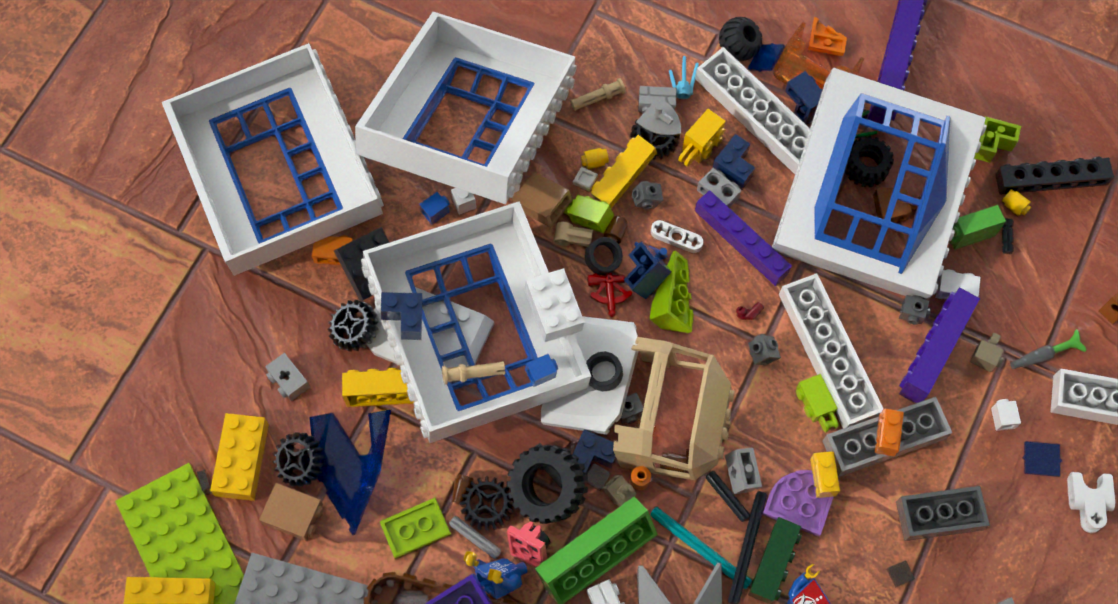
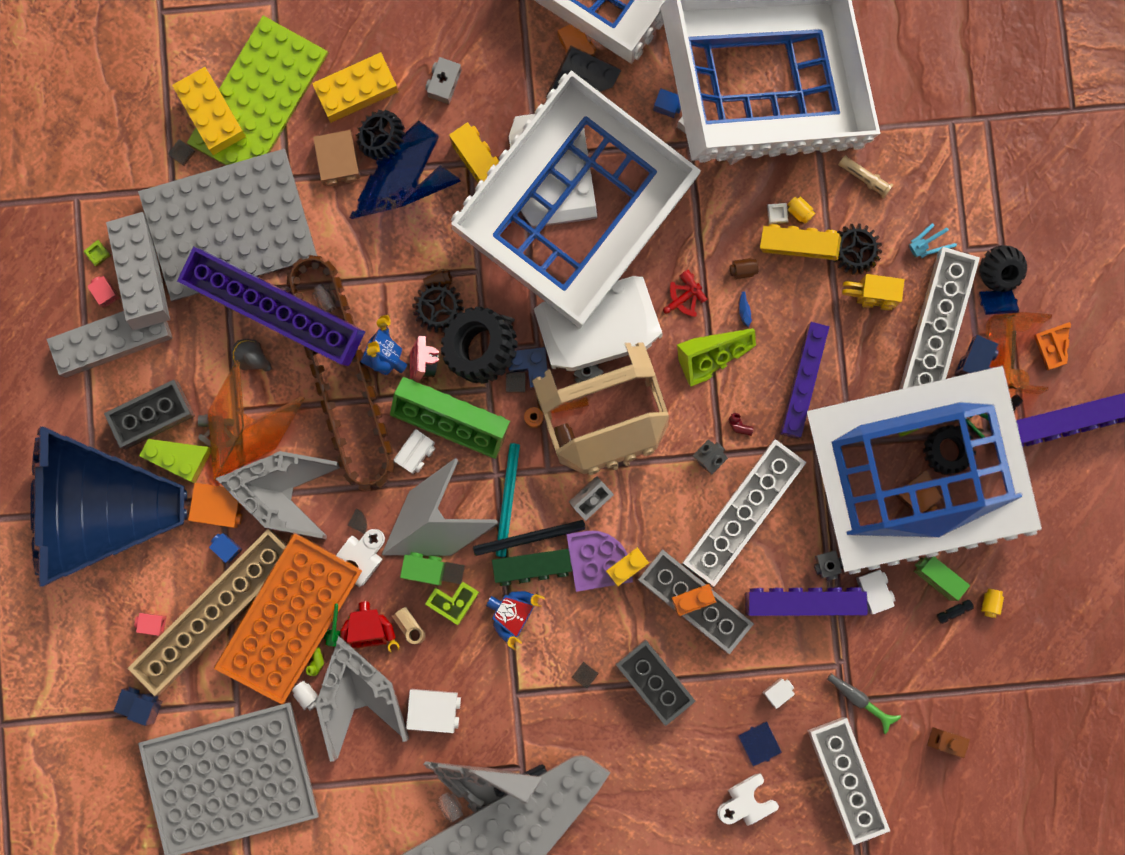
camera: 60 degrees right, 15 degrees up
clear smoke tile [197,470,212,496] -> none
black gear [327,300,379,352] -> none
lime tile [379,497,451,559] -> none
dark blue brick [381,292,423,340] -> none
tan pin [442,361,505,385] -> none
light grey axle [449,516,501,559] -> none
medium nougat brick [512,172,573,228] -> none
white brick [525,268,584,342] -> none
blue brick [525,354,558,387] -> none
tan piece [554,222,593,247] -> none
lime brick [563,195,614,233] -> none
black tyre [584,237,623,275] -> none
black tyre [586,351,623,392] -> none
dark tan brick [601,475,637,507] -> none
dark blue brick [624,241,672,299] -> none
dark grey brick [632,181,663,209] -> none
light grey shield [636,96,681,135] -> none
light grey brick [638,86,676,113] -> none
white beam [651,220,703,253] -> none
light grey brick [697,168,741,208] -> none
black axle [706,471,750,522] -> none
dark blue brick [712,134,755,190] -> none
lime brick [796,374,838,432] -> none
dark tan brick [970,333,1004,372] -> none
lime brick [974,116,1021,163] -> none
black brick [995,156,1114,195] -> none

